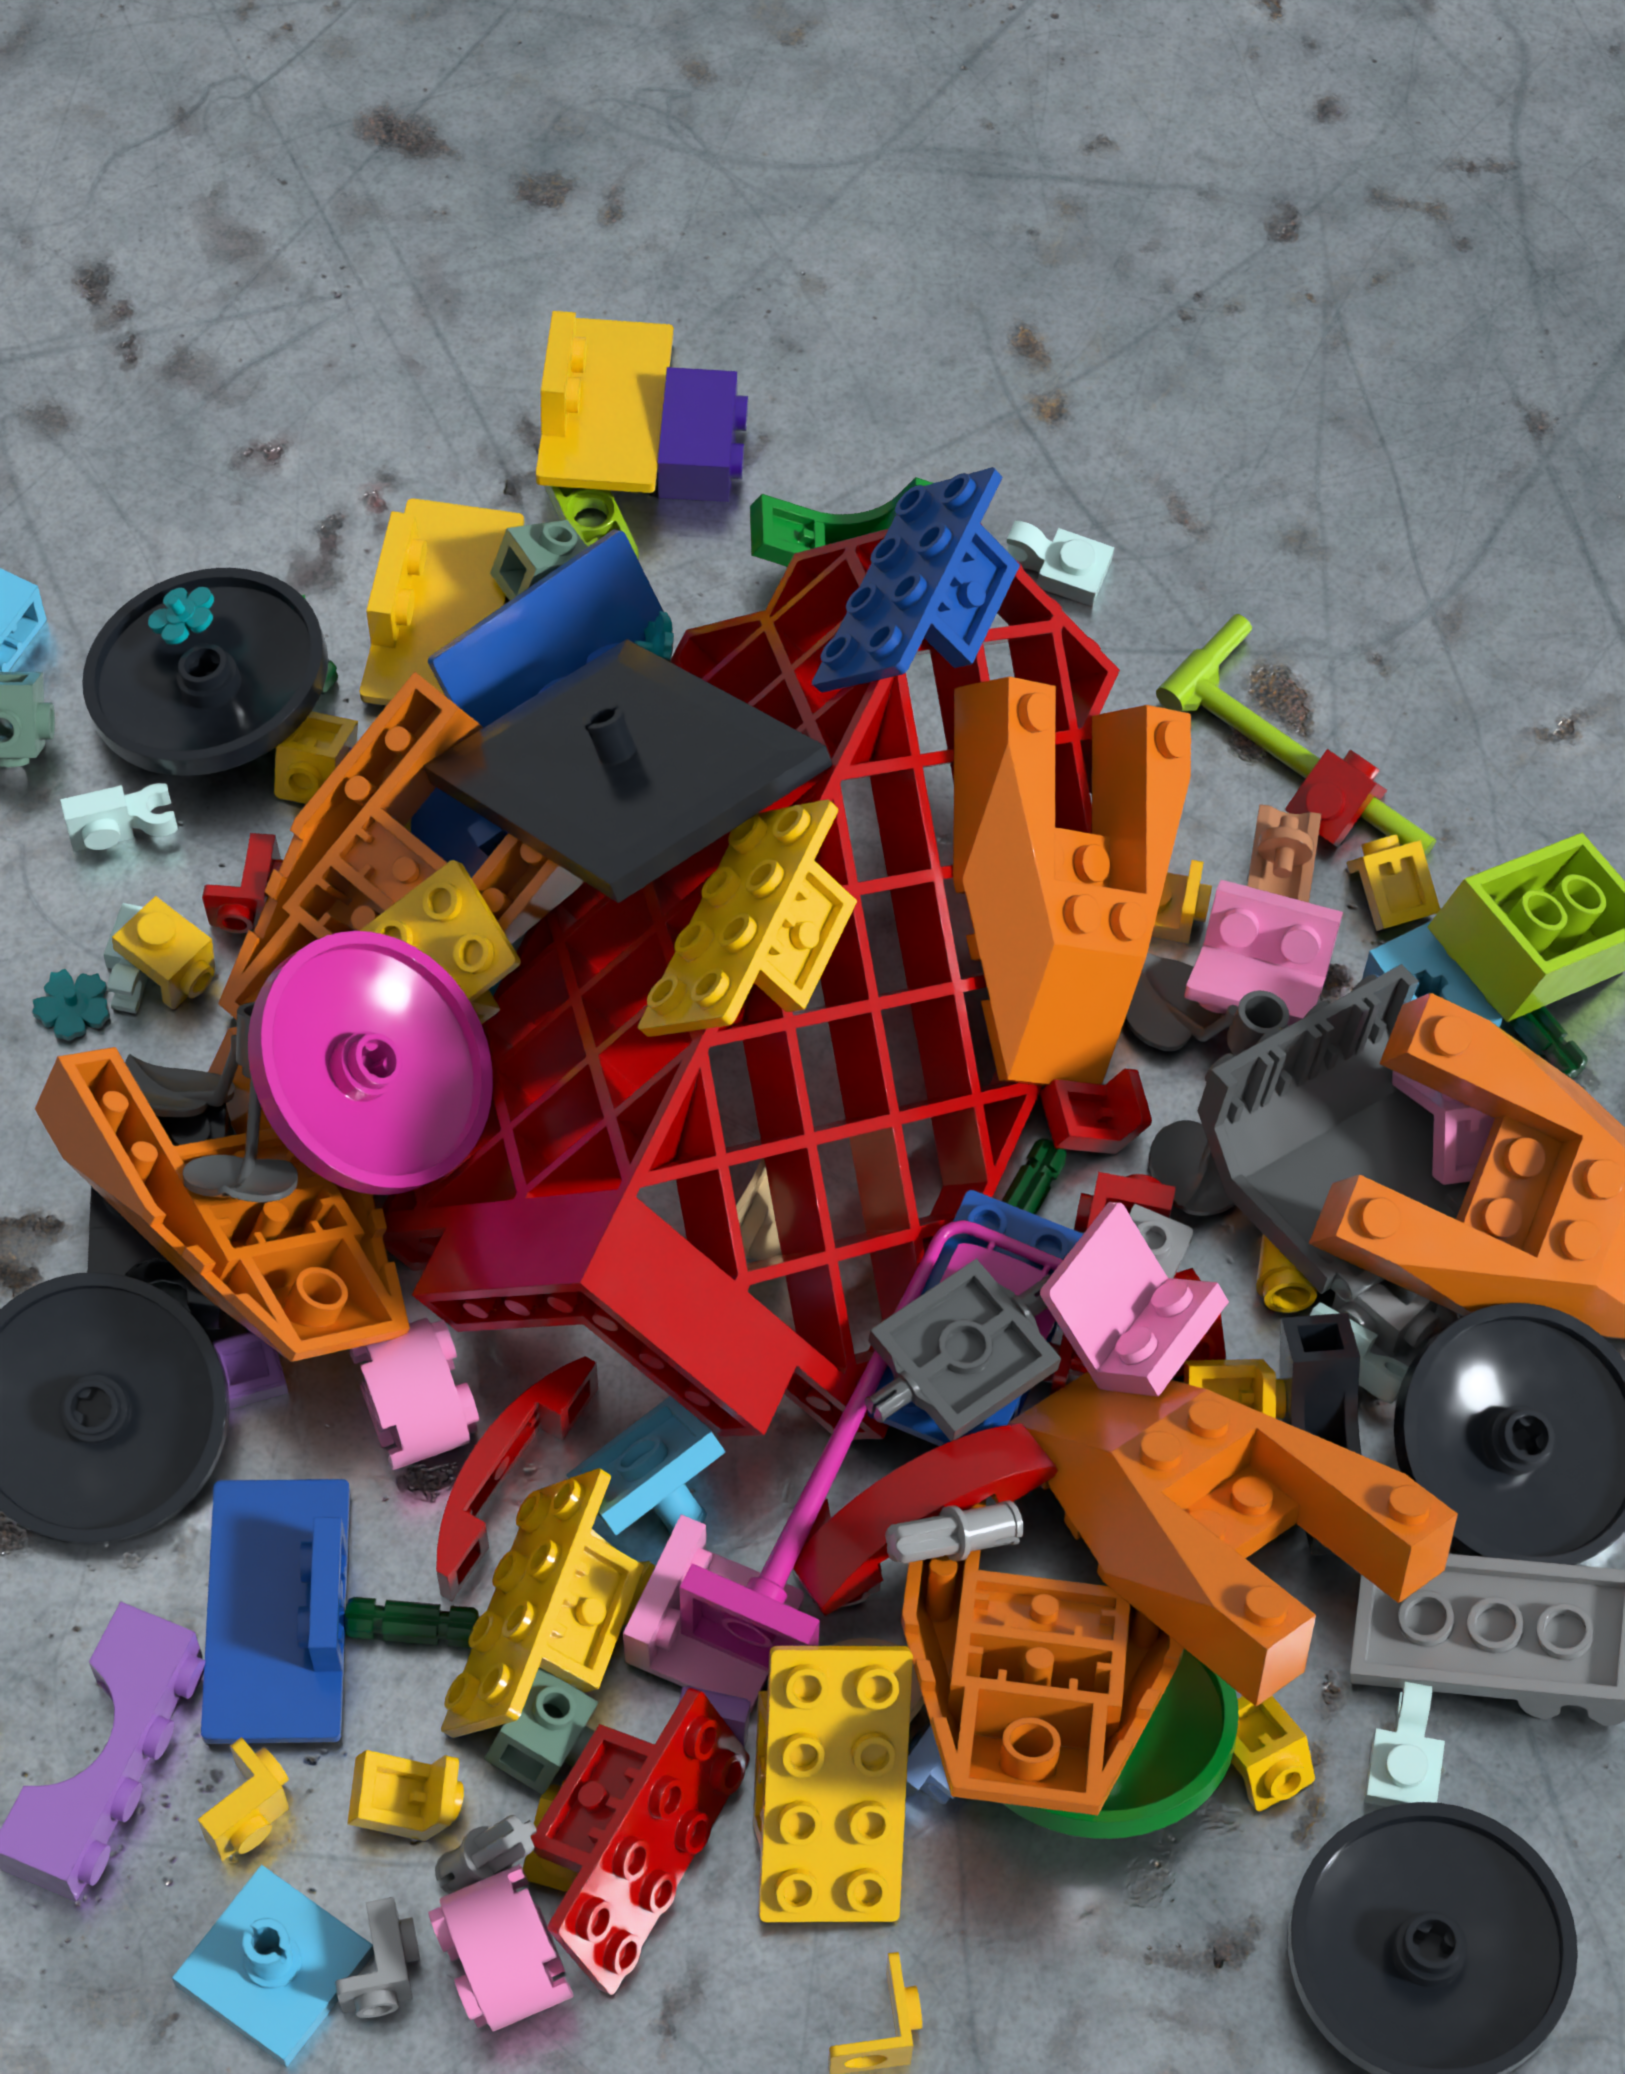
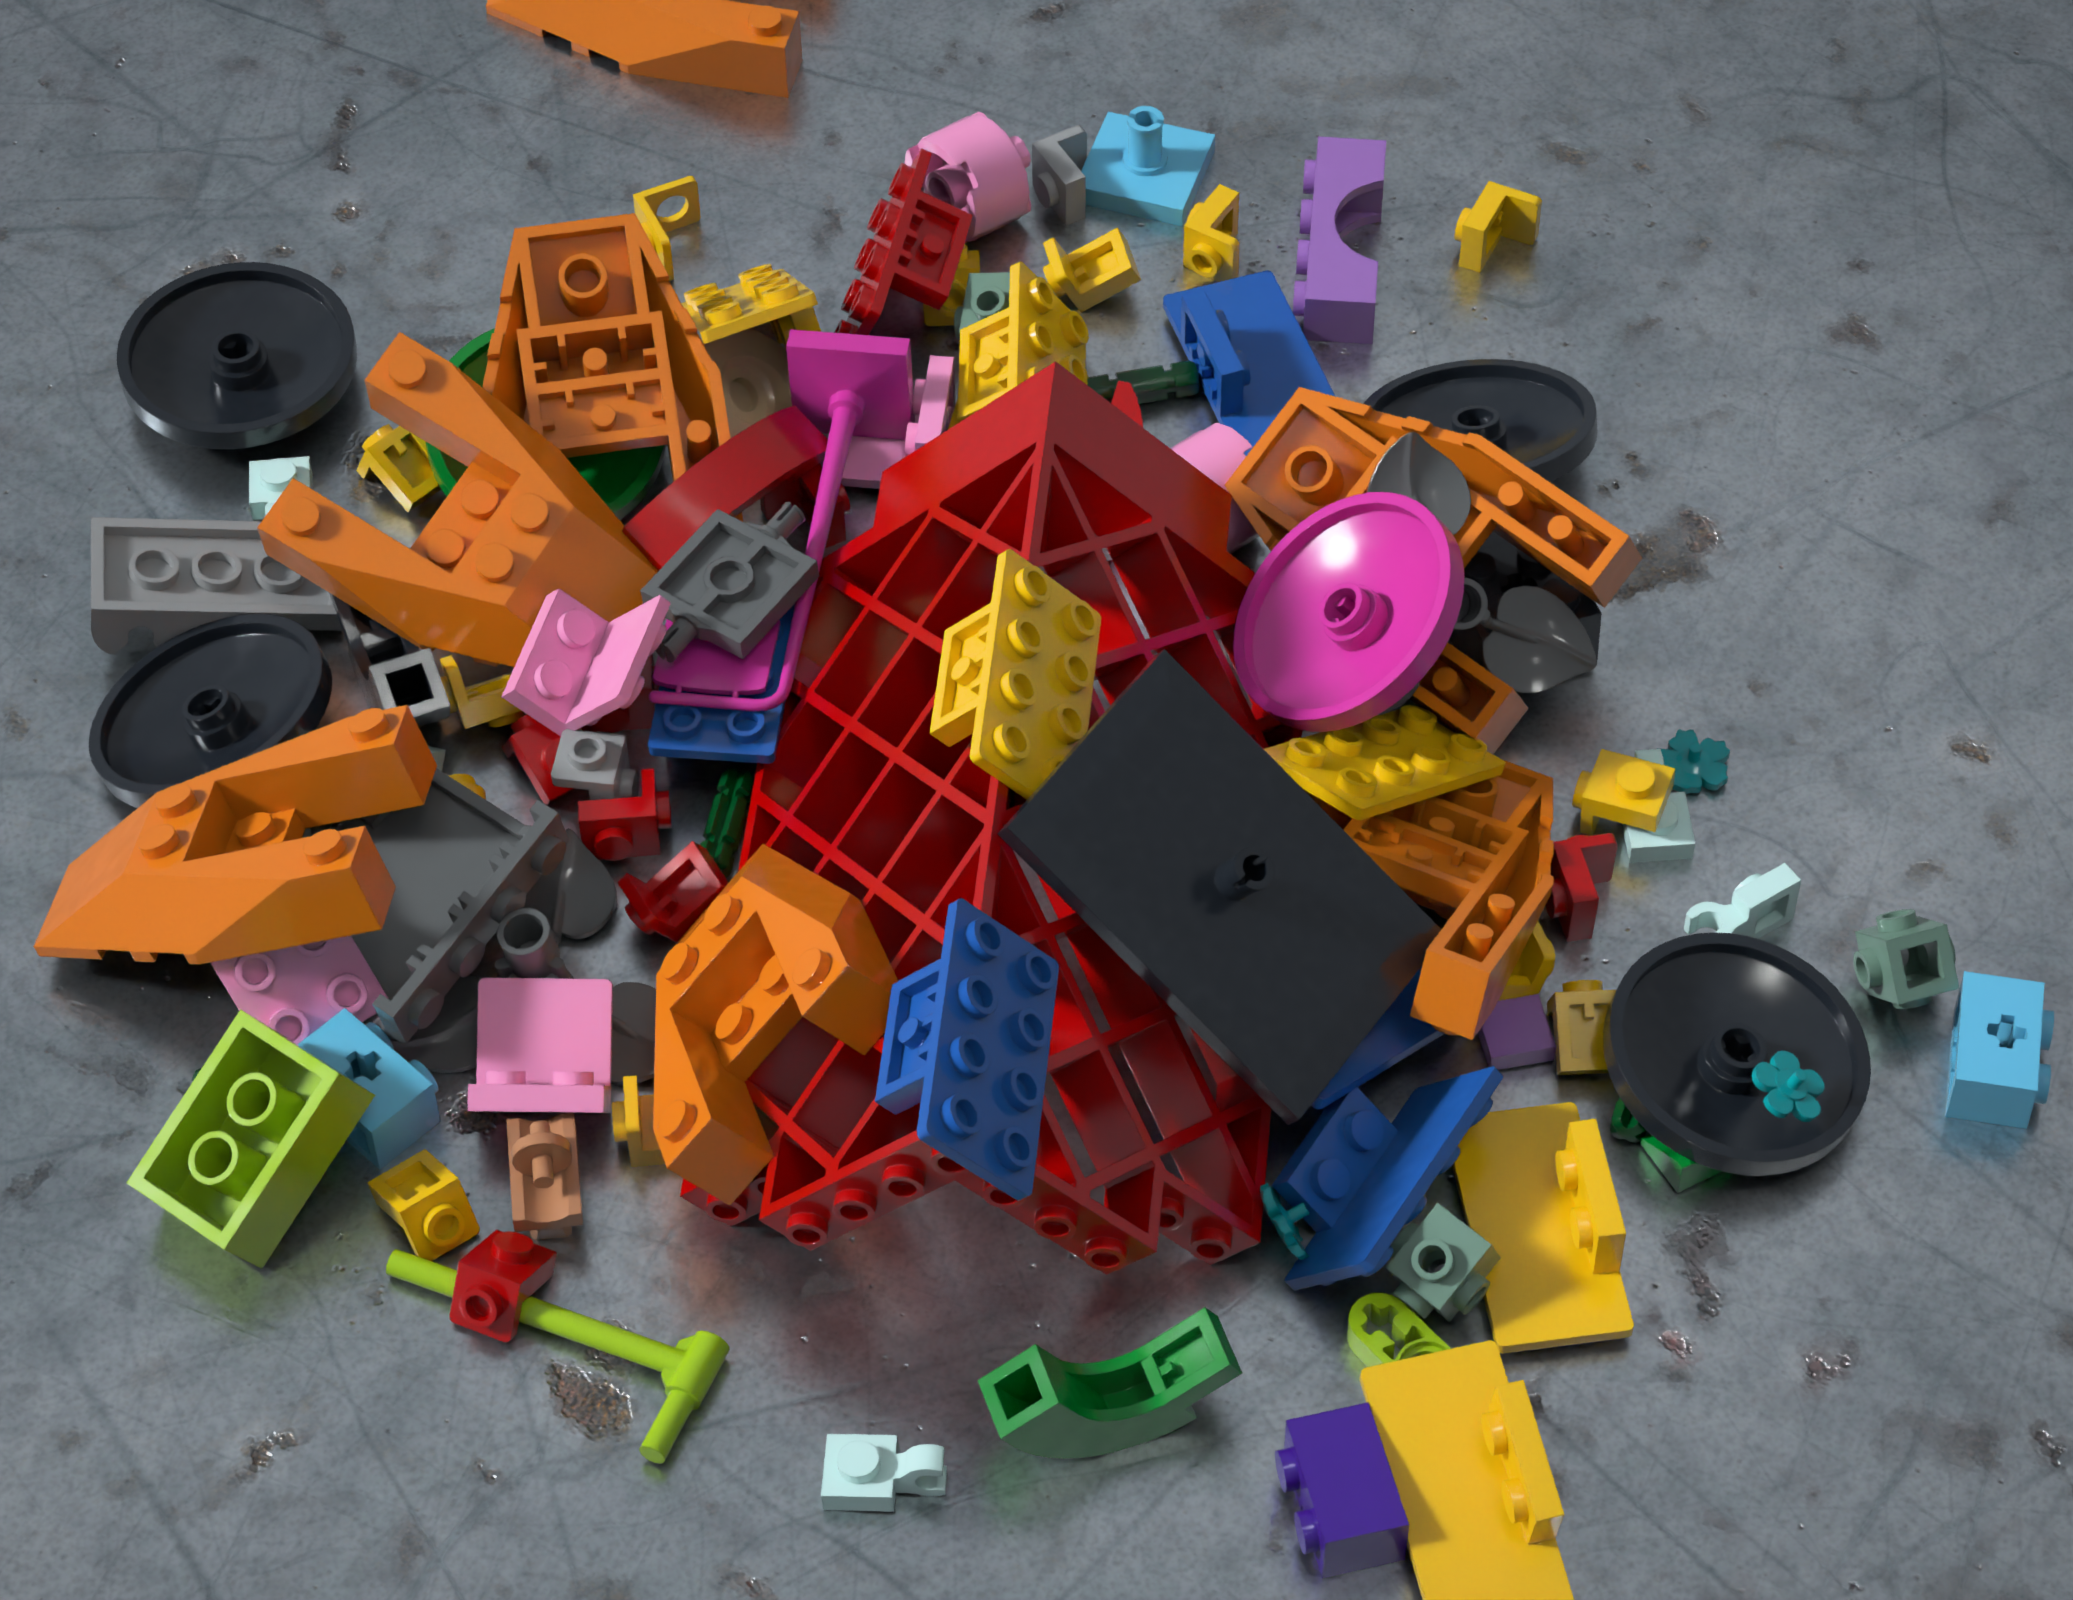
camera: 165 degrees right, 10 degrees down
light grey axle [435,1815,537,1894] -> none
light grey axle [885,1500,1023,1564] -> none

